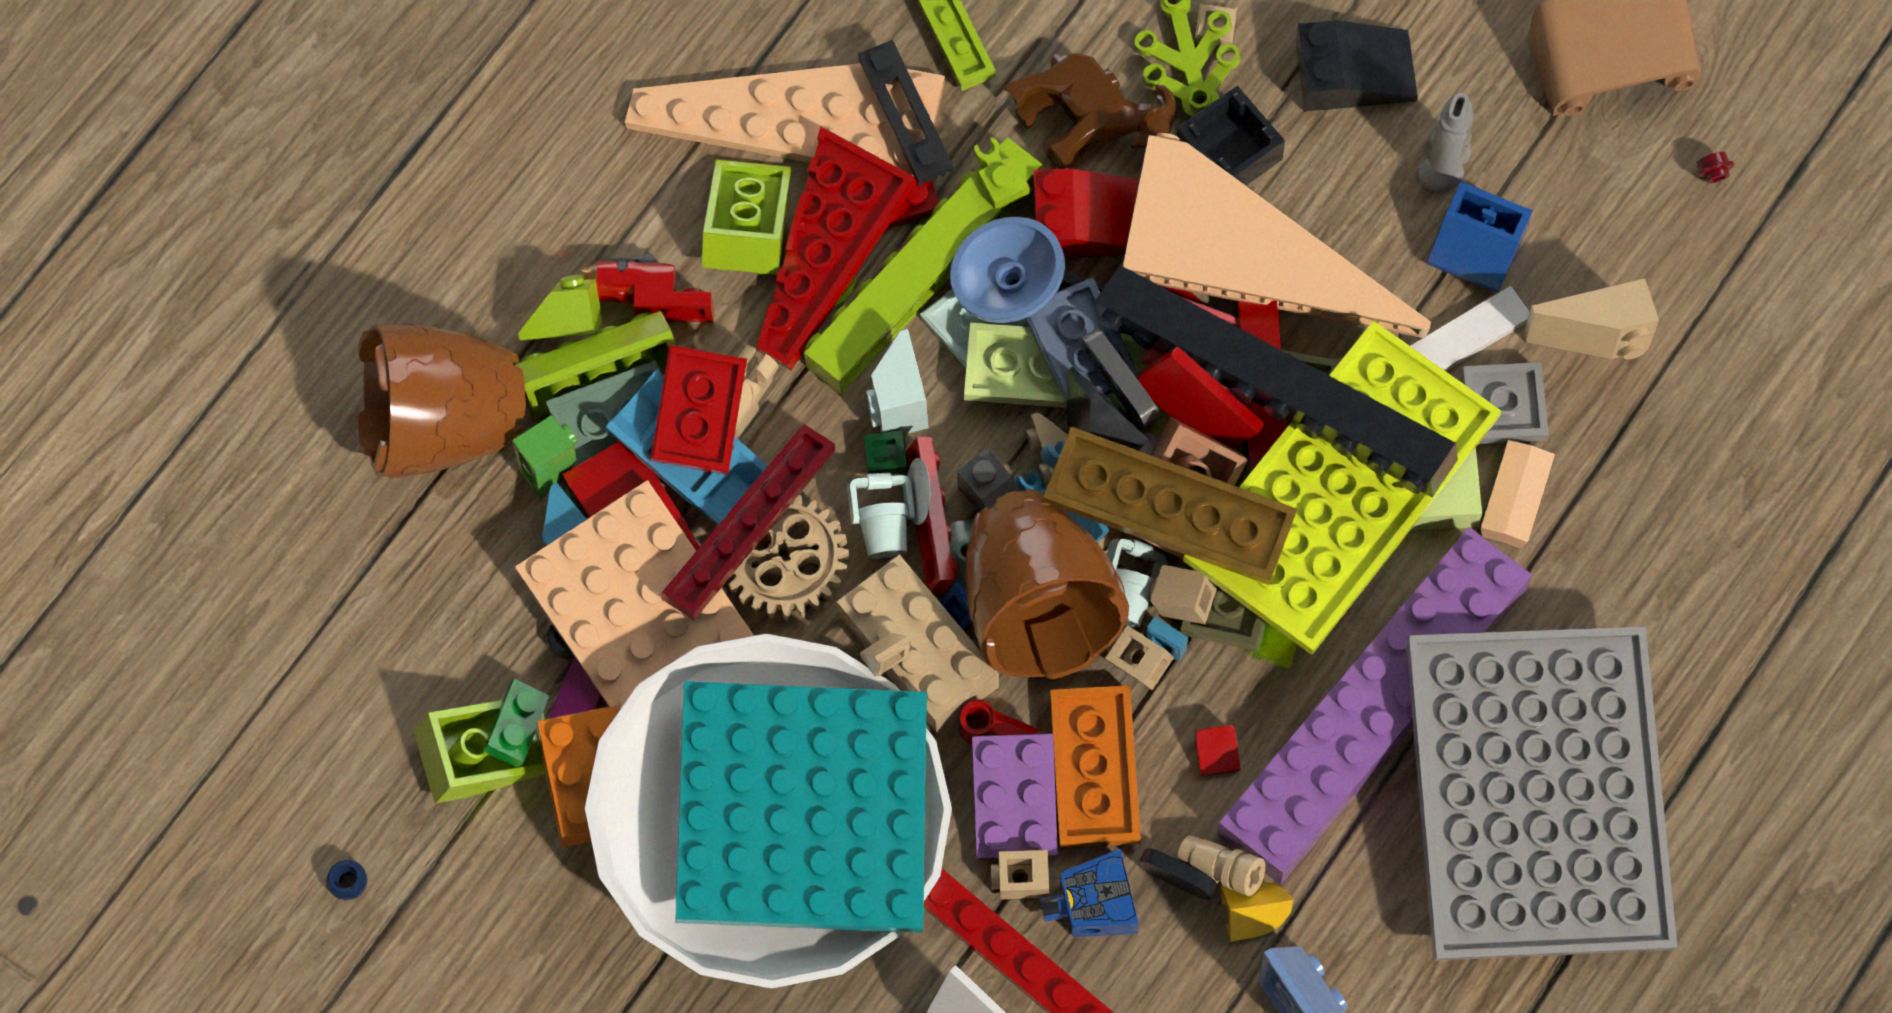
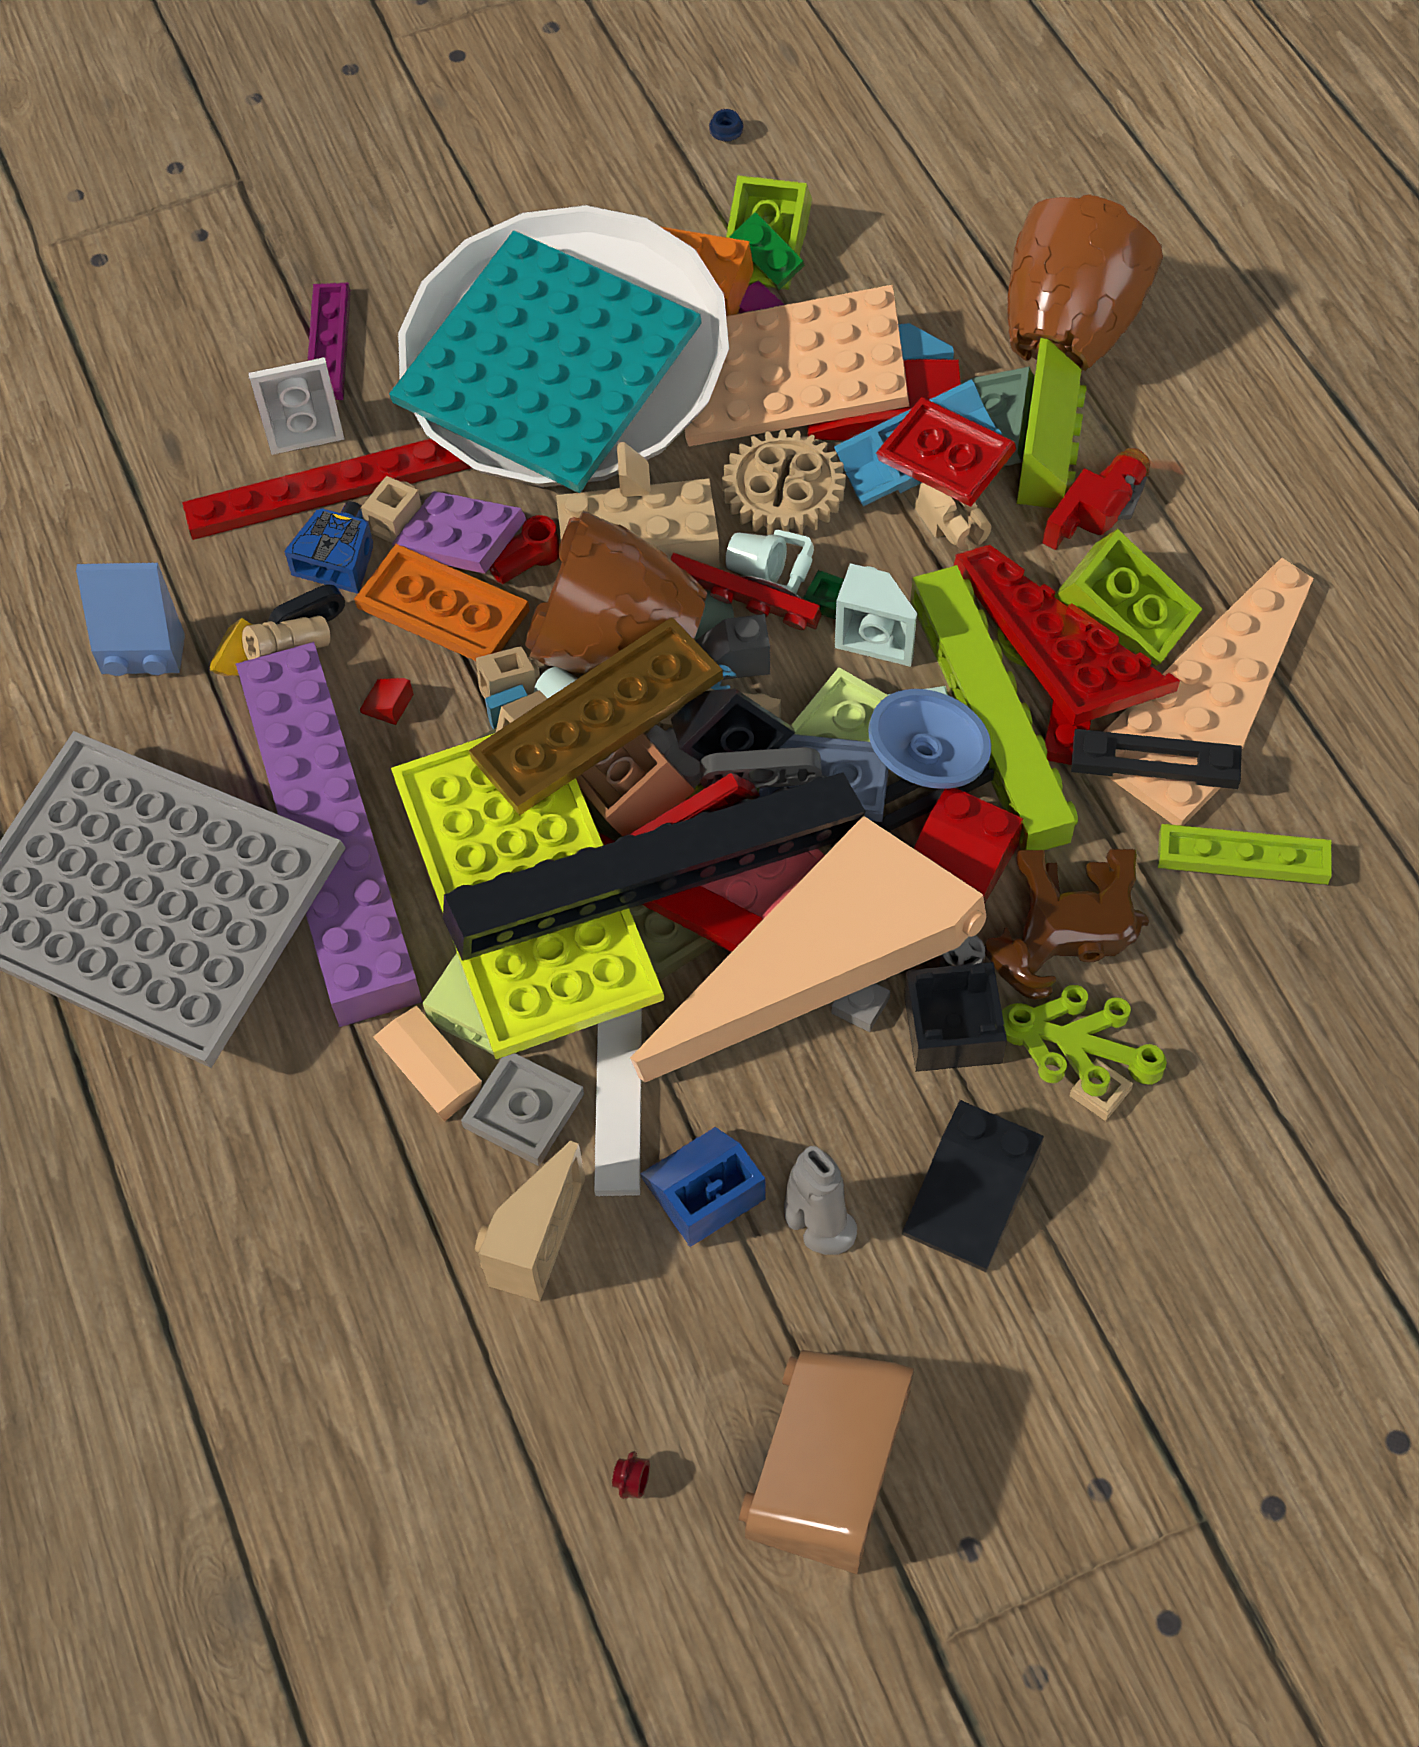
camera: 120 degrees right, 10 degrees down
bright green slope [512,415,578,499] -> none
lime slope [518,275,602,340] -> none
dark red plate [662,423,835,621] -> none
lime plate [974,137,1030,209] -> none

